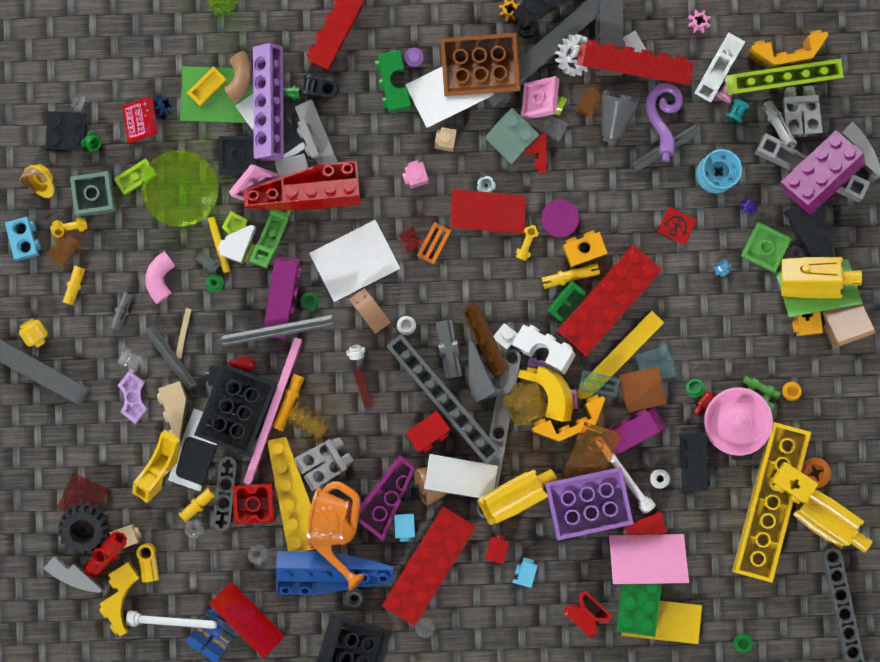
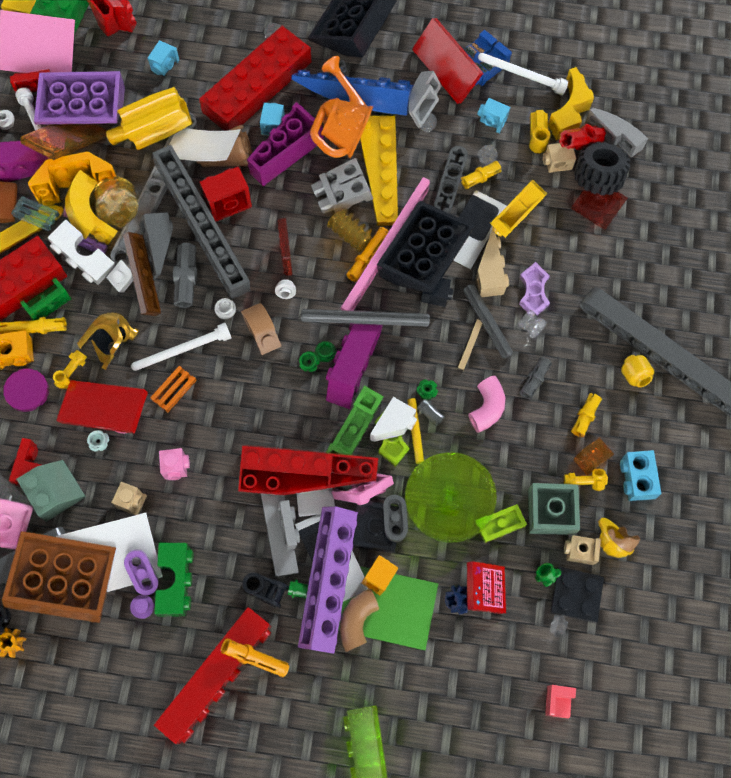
camera: 175 degrees left, 15 degrees down
yellow tile [187,66,228,107] -> none
red cylinder [228,357,255,372] -> none
red piece [233,484,275,525] -> none
white sticker [309,220,400,302] -> none
clear red wheel [397,227,423,253] -> none
red brick [484,534,509,564] -> none
none -> pearl gold piece [77,313,139,370]
none -> medium lavender plate [124,549,159,595]
none -> white piece [131,323,231,371]
none -> light orange pin [221,638,289,678]
none -> green plate [299,351,320,372]
none -> light orange panel [361,555,398,596]
none -> dark grey plate [383,495,408,542]
none -> light grey slope [409,71,442,128]
none -> medium azure brick [477,98,510,133]
none -> coral panel [545,685,576,718]
none -> tan brick [564,535,601,565]

